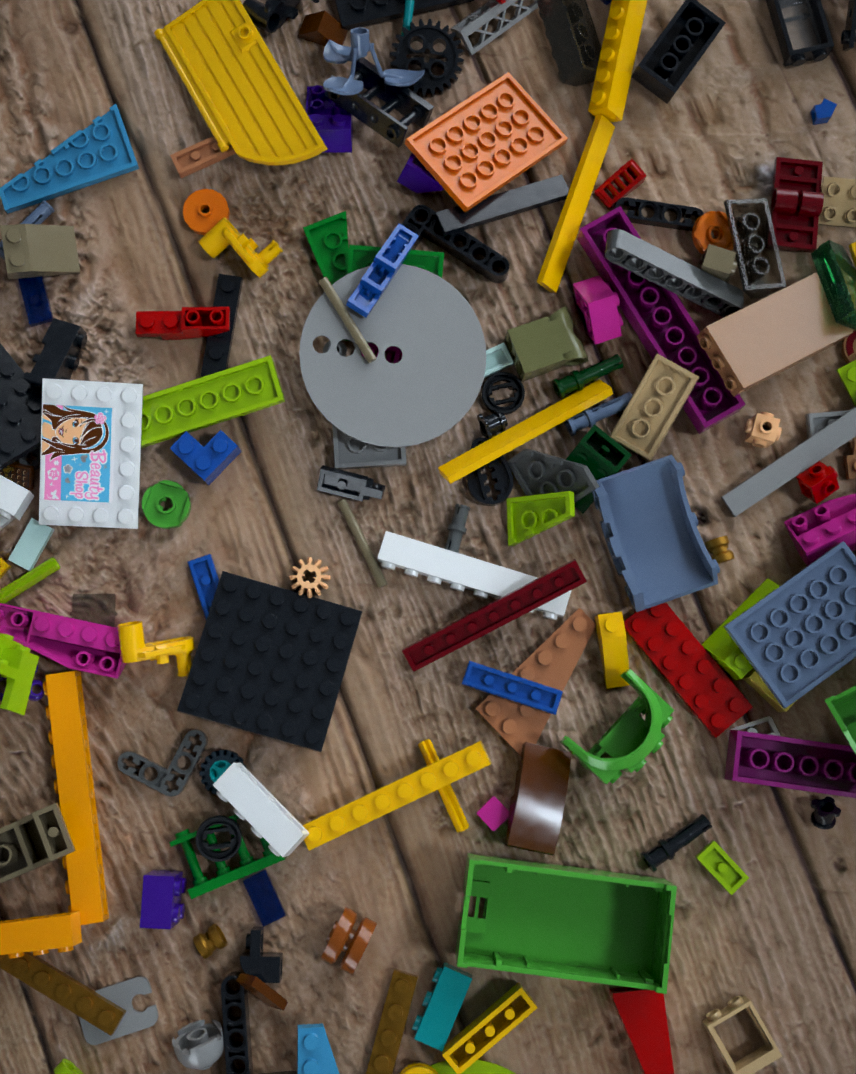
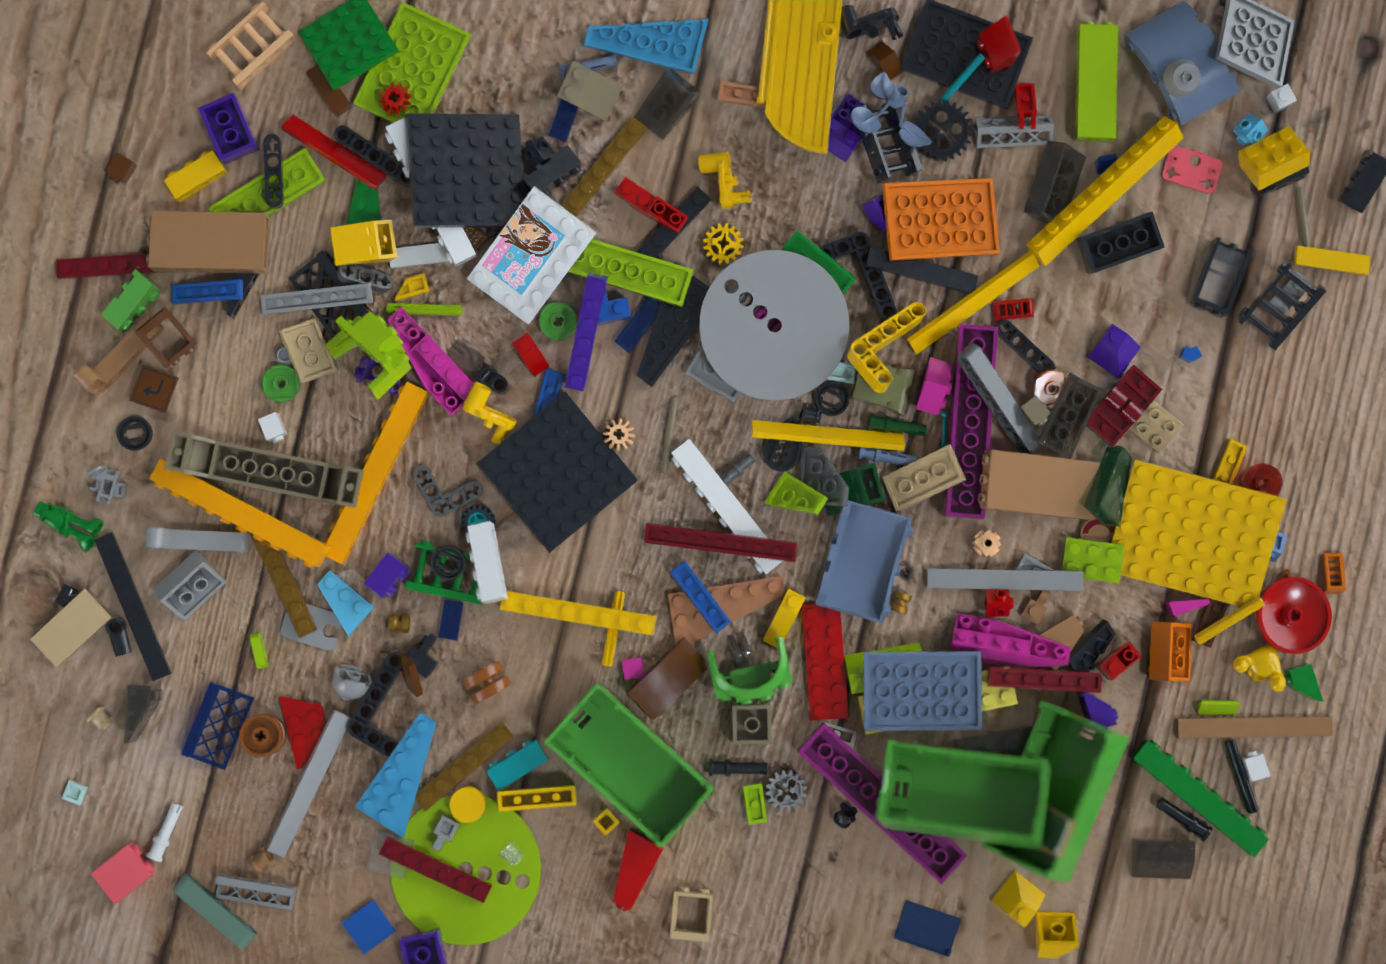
camera: 35 degrees right, 5 degrees up
light aqua tile [8,518,55,571] -> none
orange plate [183,189,230,235] -> none
green wing [303,211,349,285] -> none
black hinge [317,465,385,502] -> none
dark tan bar [319,277,377,363] -> none
blue slope [346,223,419,318] -> none
none -> medium azure wing [317,570,374,637]
none -> black piece [473,362,510,395]
none -> red slope [512,333,550,377]
none -> black brick [521,136,554,170]
none -> pearl gold plate [561,116,647,217]
none -> dark purple arch [565,272,609,392]
none -> yellow brick [593,806,621,836]
none -> clear blue tile [614,297,660,353]
none -> clear smoke slope [634,69,701,140]
none -> black wing [637,262,710,387]
none -> yellow gear [703,223,744,265]
none -> clear smoke head [726,631,752,670]
none -> dark tan brick [732,704,772,745]
none -> light grey gear [765,769,807,812]
none -> yellow beam [847,302,926,393]
none -> teal hinge [940,410,948,448]
none -> dark purple slope [1087,324,1141,379]

